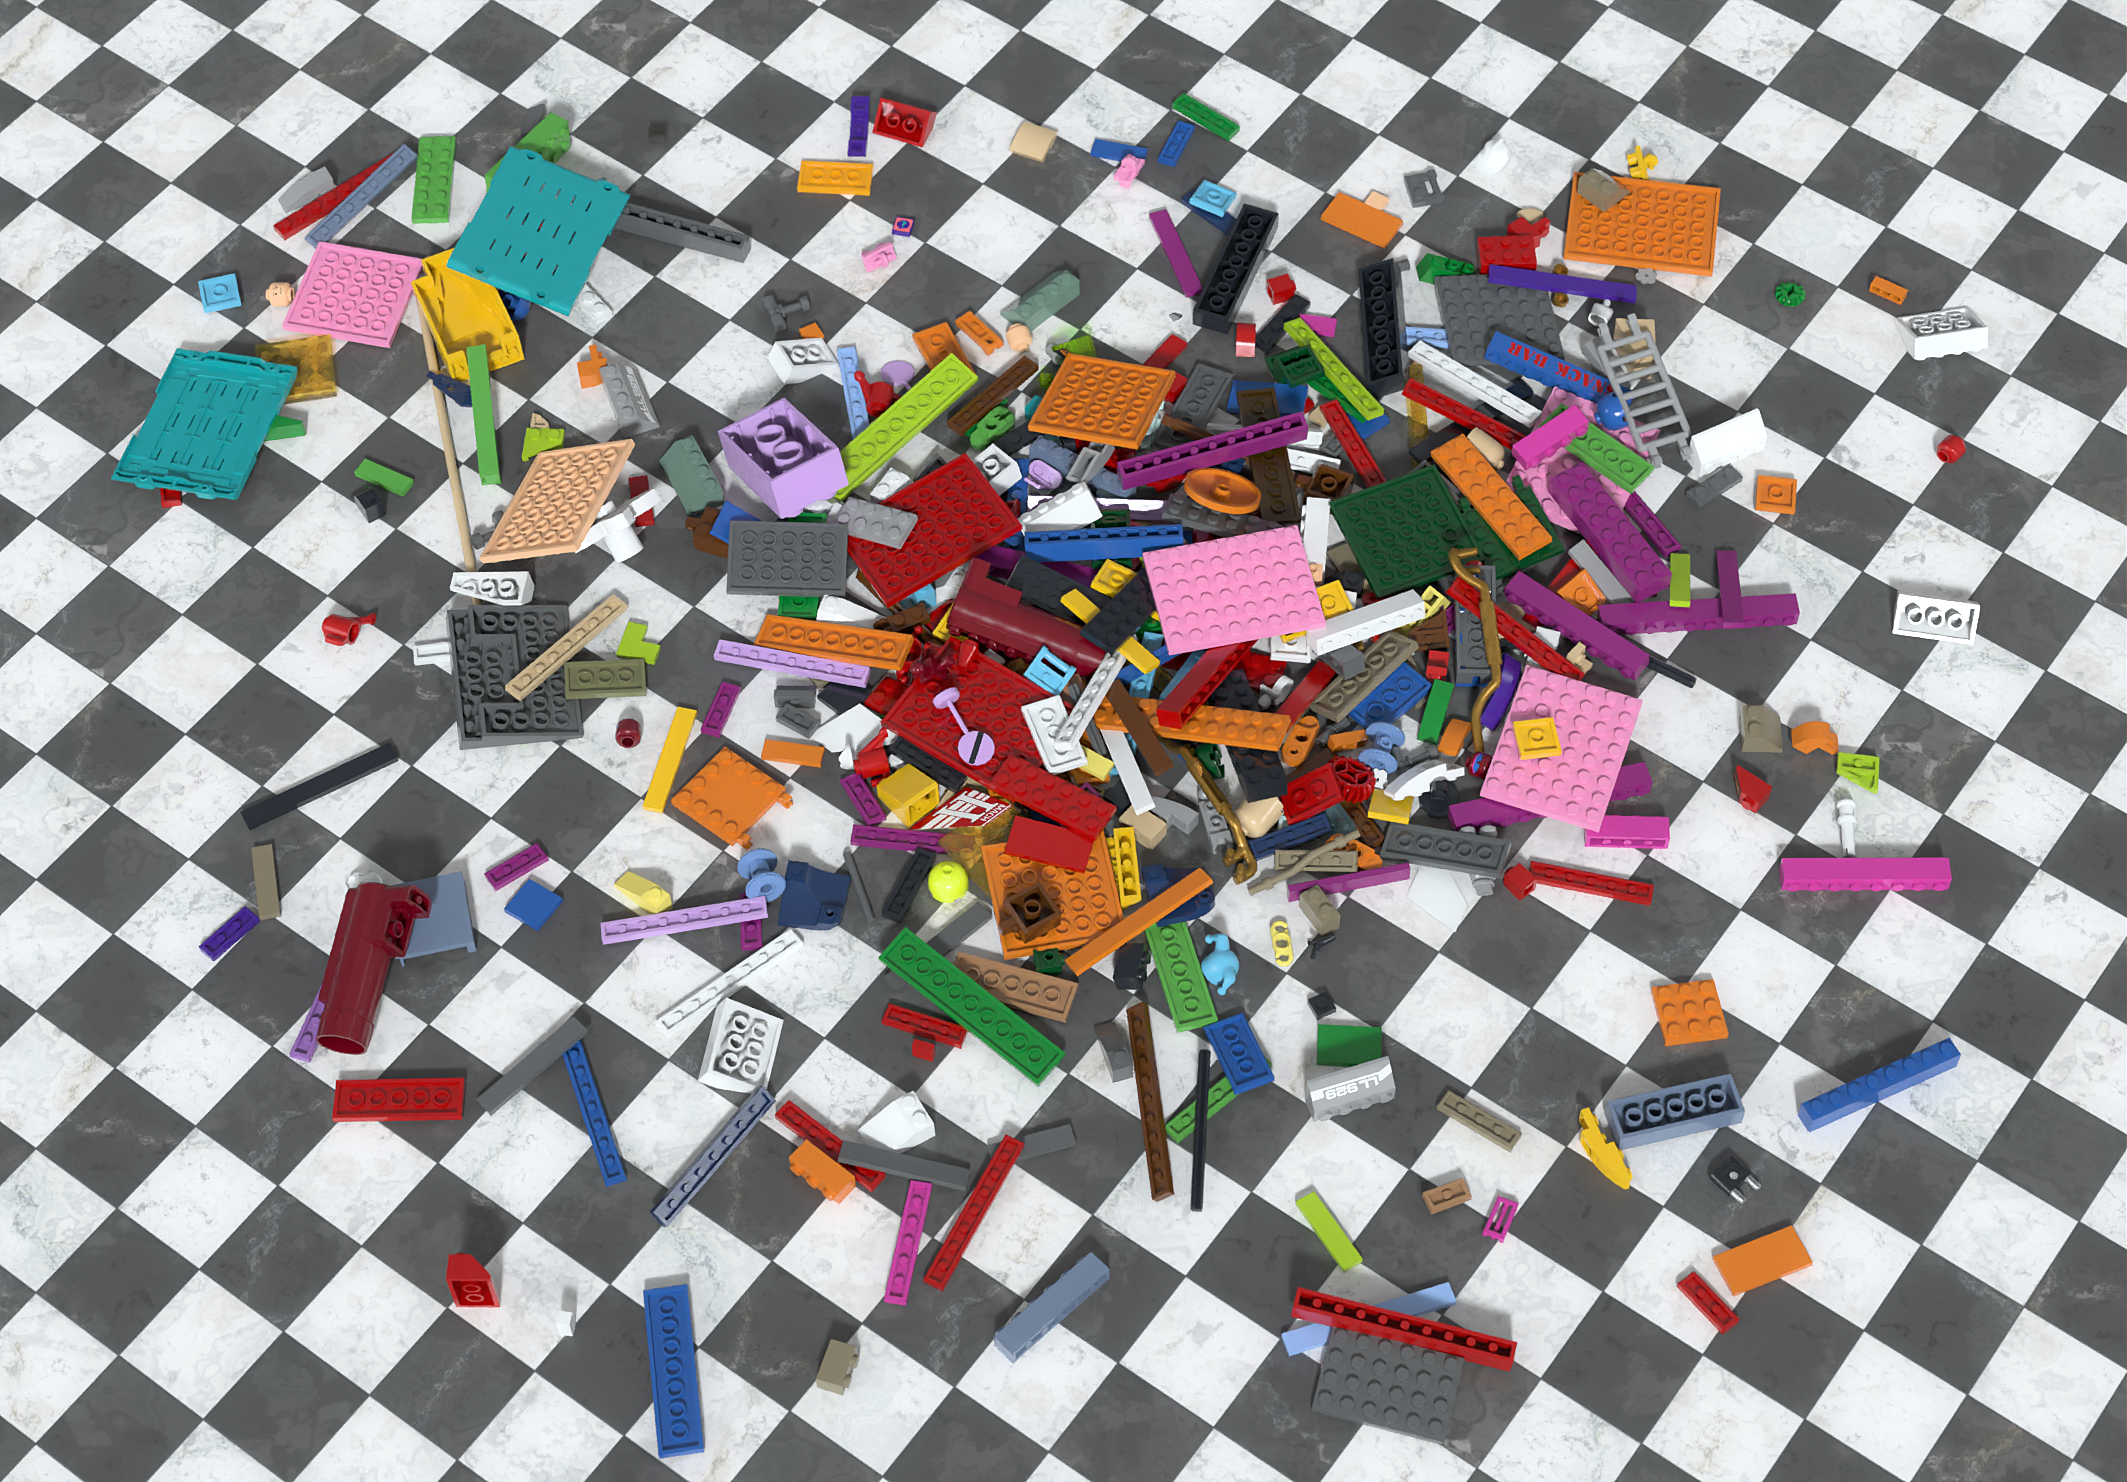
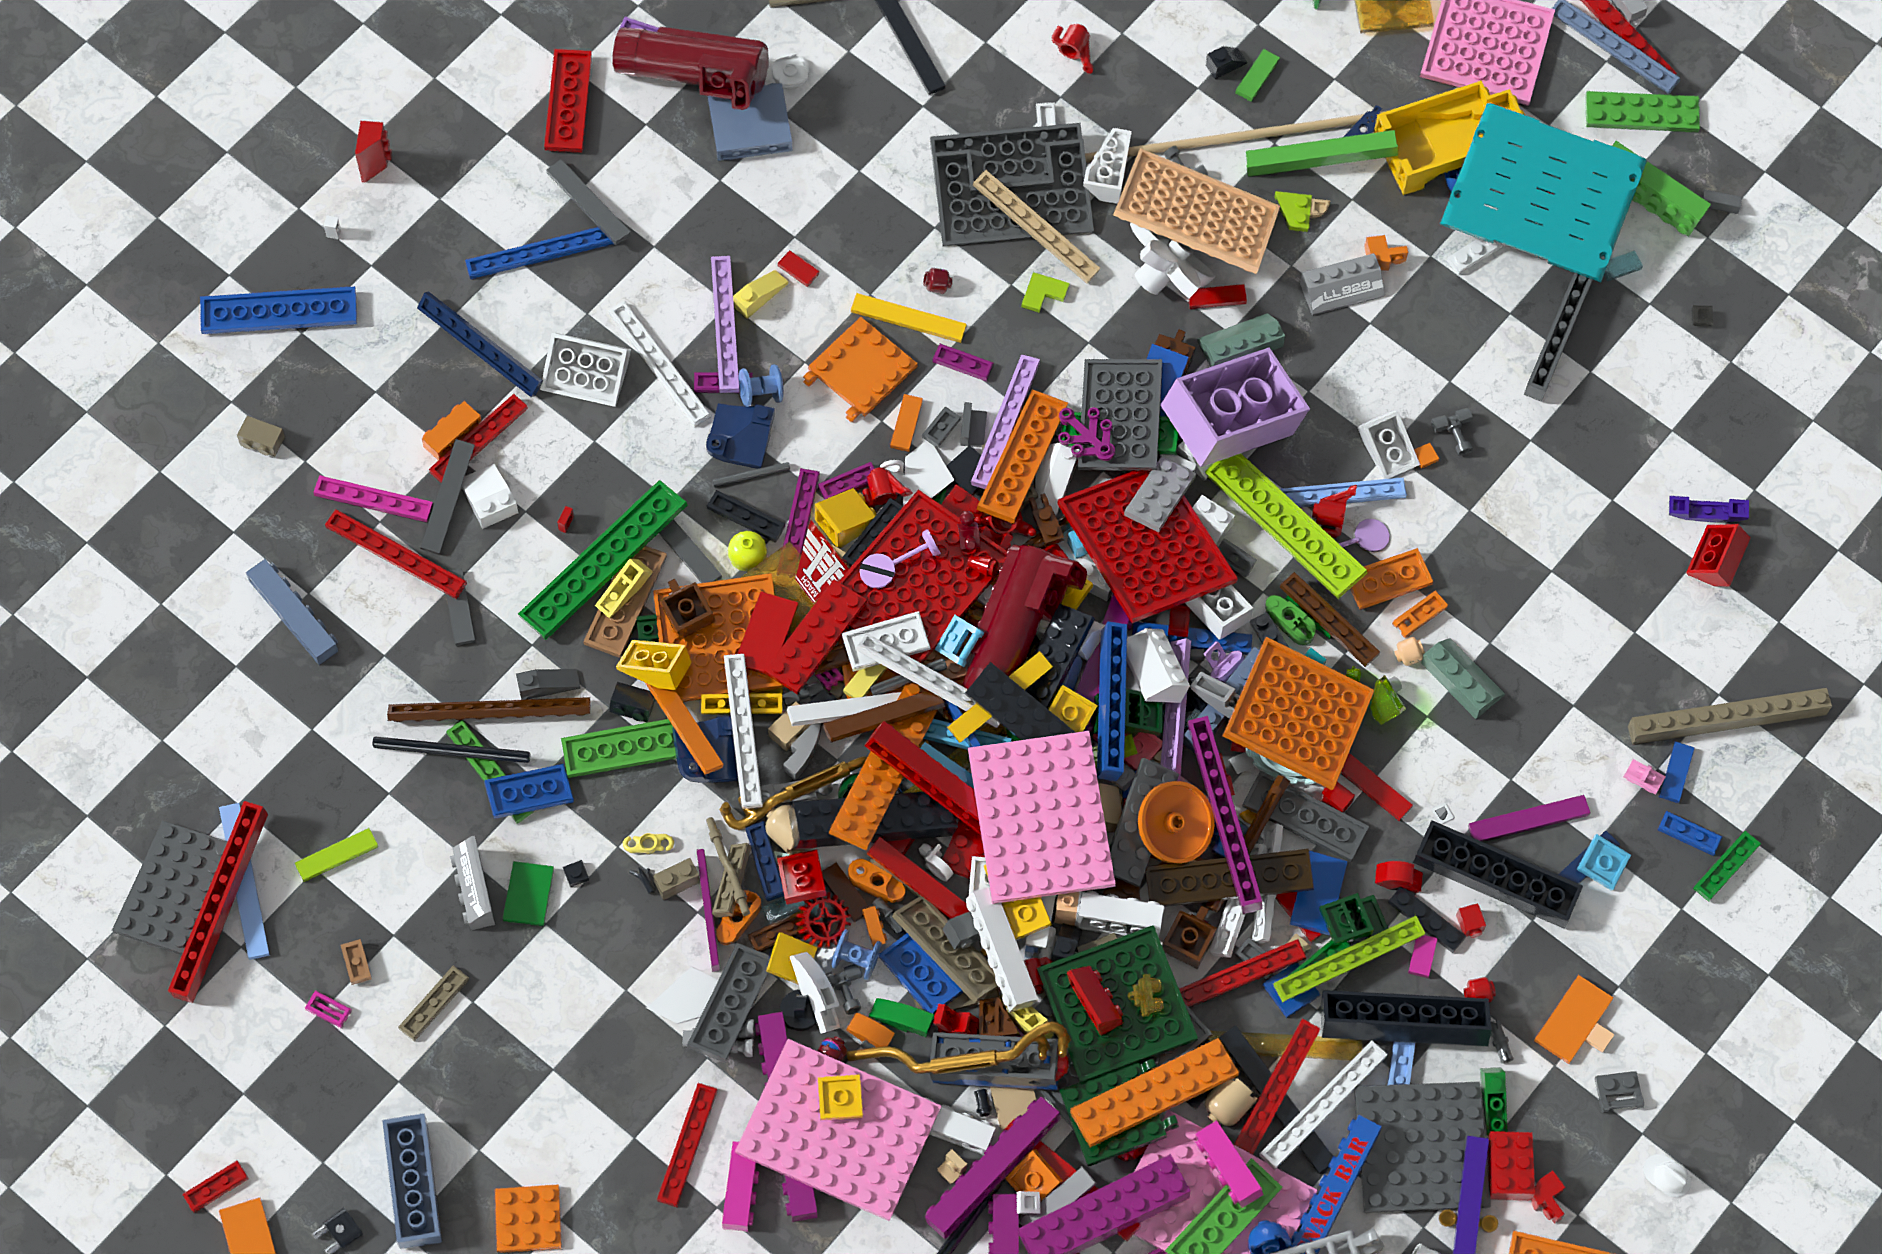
camera: 90 degrees right, 10 degrees up
magenta tile [484,843,549,891] -> none
blue tile [504,879,563,931] -> none
olive plate [564,659,646,699] -> none
light orange tile [797,160,874,196] -> none
bright pink hips [861,242,897,273] -> none
red tile [881,1003,968,1049] -> none
dark purple tile [892,217,915,237] -> none
tan slope [1009,121,1058,163] -> none
medium azure piece [1201,933,1239,995] -> none
red tile [1446,576,1585,681] -> none
dark purple slope [1481,653,1521,731] -> none
red brick [1503,863,1537,901] -> none
tan tile [1517,208,1543,225] -> none
yellow slope [1579,1107,1633,1189] -> none
none -> light yellow slope [595,559,653,618]
none -> yellow slope [616,640,692,690]
none -> white tile [724,654,763,809]
none -> red tile [778,250,819,287]
none -> white tile [1017,1191,1040,1214]
none -> magenta plant [1058,407,1115,461]
none -> red slope [1067,966,1123,1036]
none -> clear yellow hips [1128,974,1163,1016]
none -> red head [1464,977,1496,1003]
none -> dark tan brick [1628,688,1832,745]

